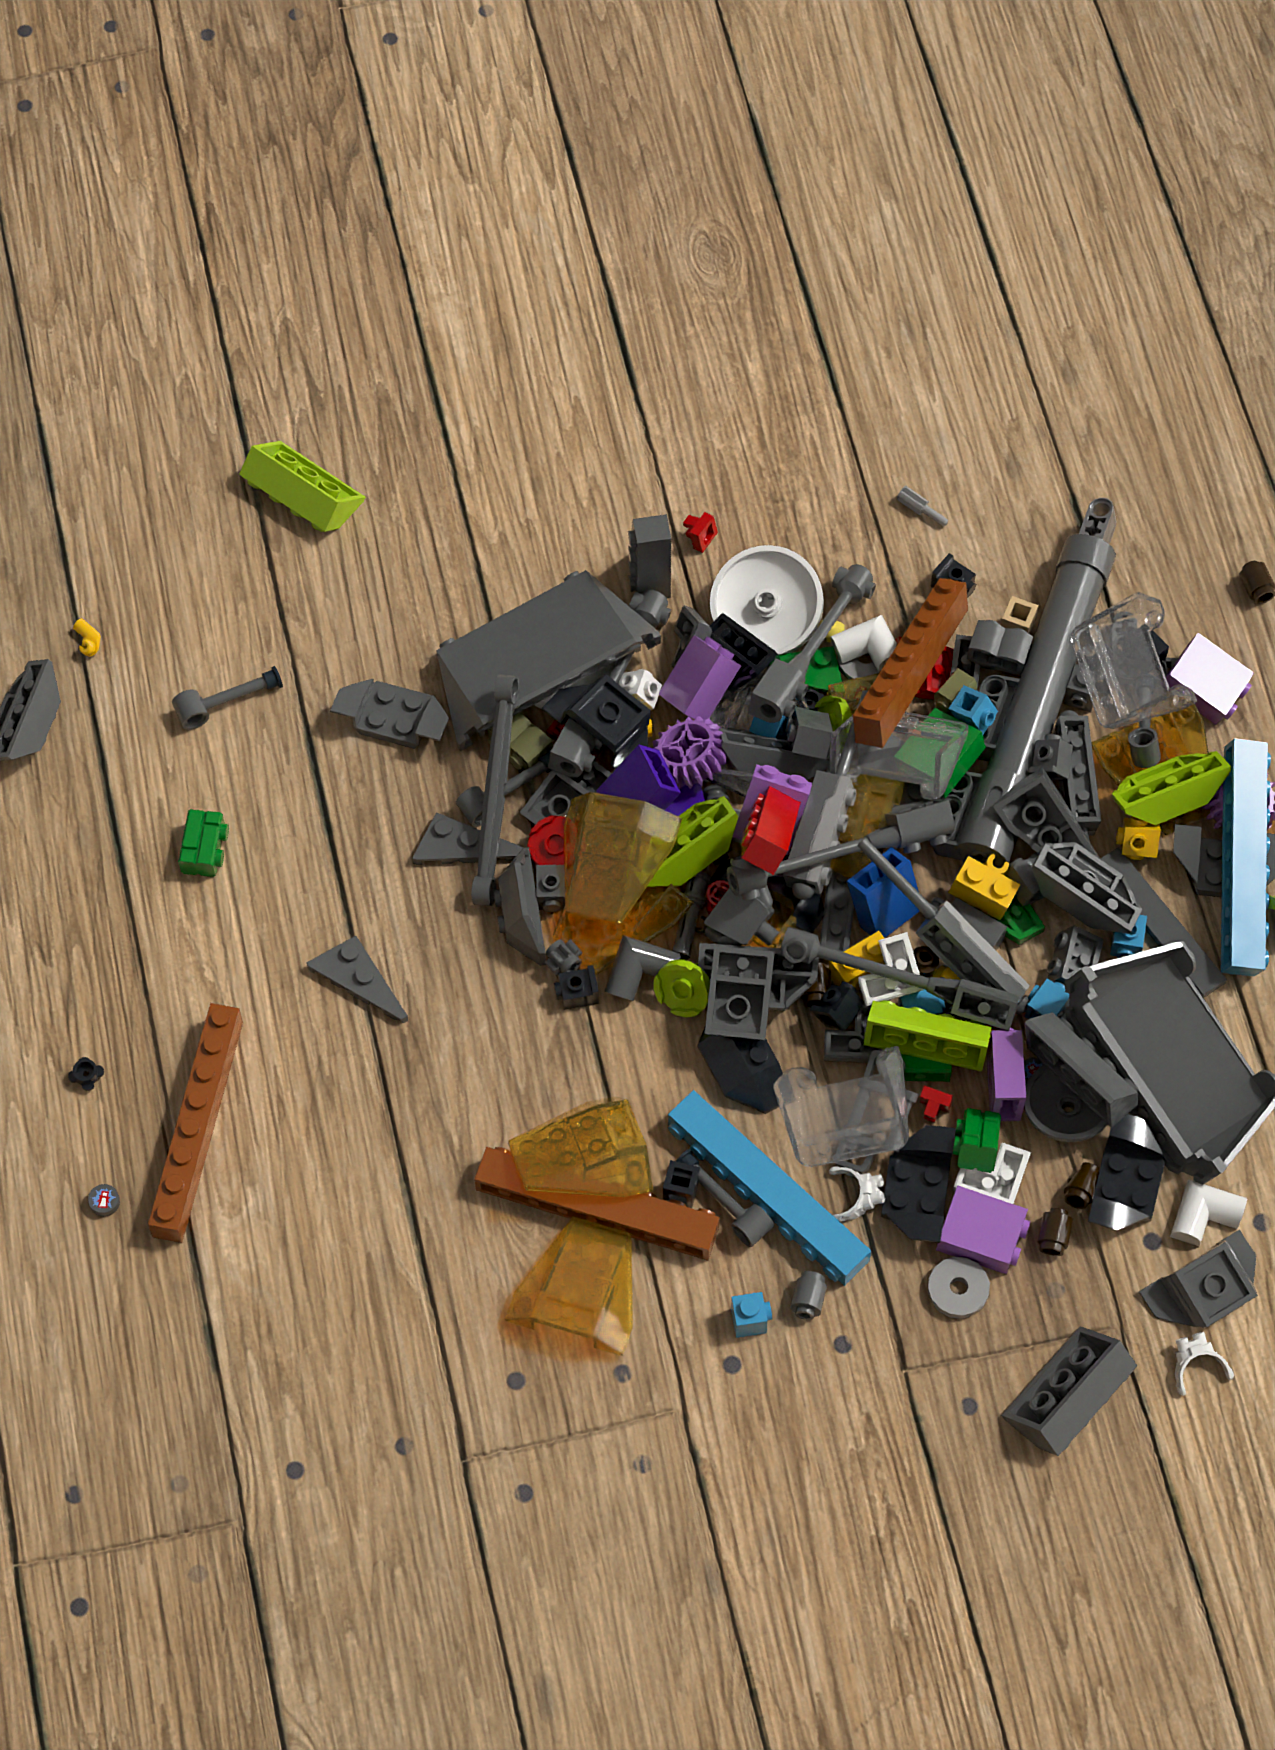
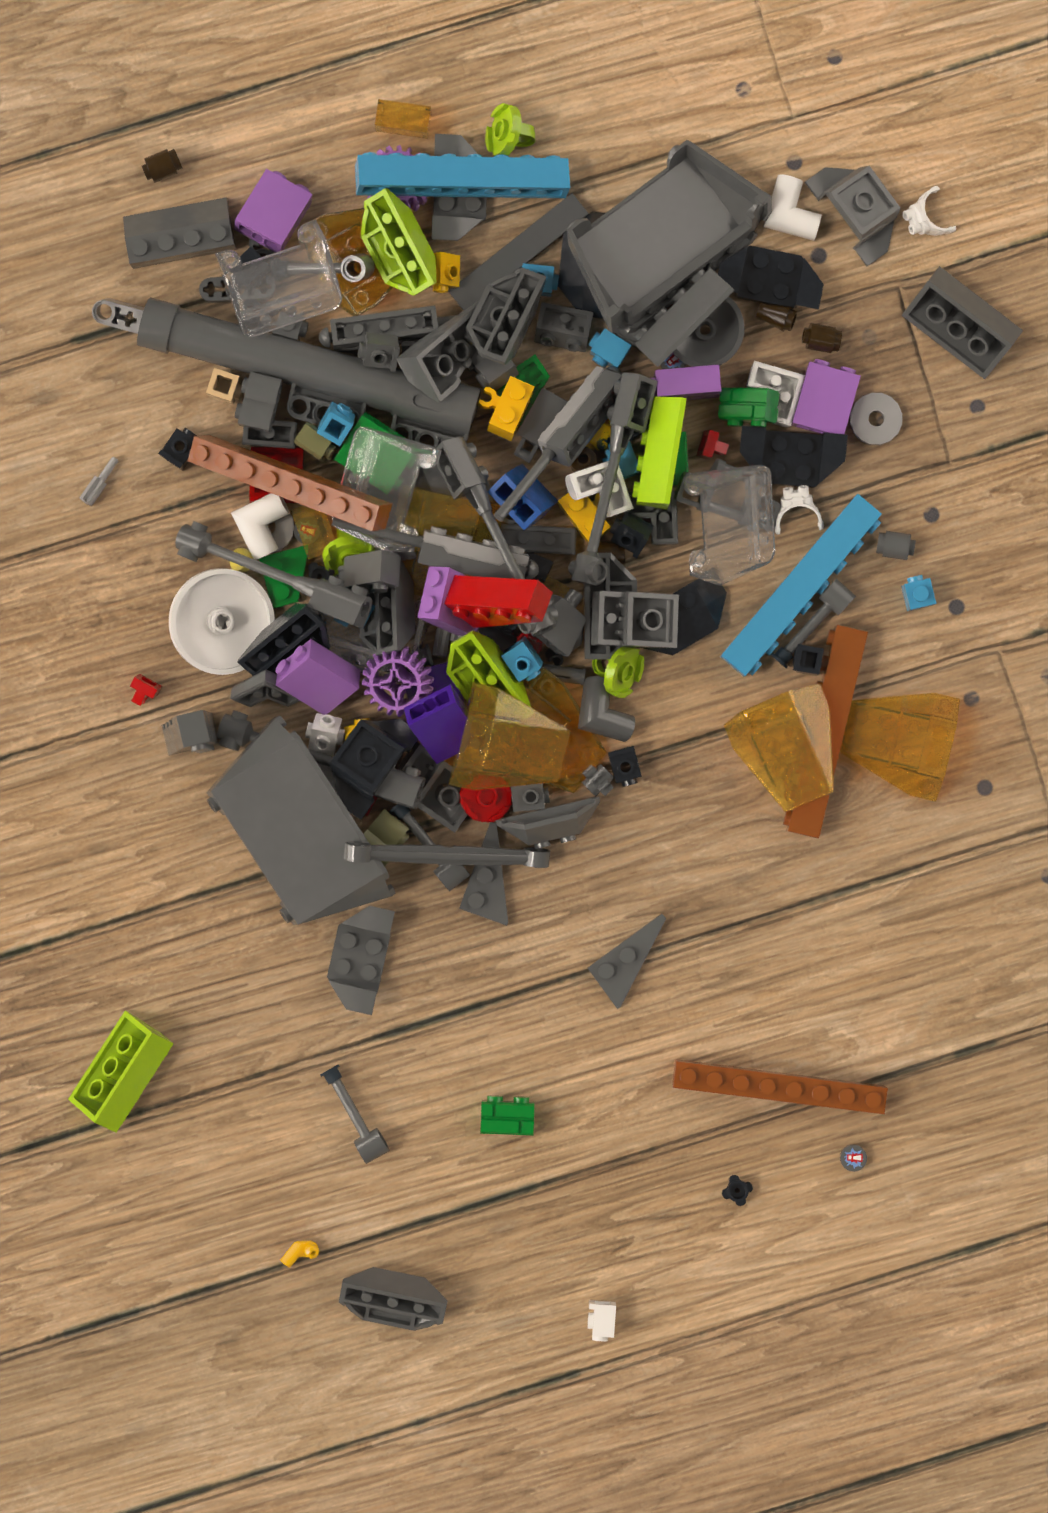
camera: 90 degrees left, 25 degrees up
none -> dark grey slope [123,197,237,269]
none -> dark azure brick [501,636,543,682]

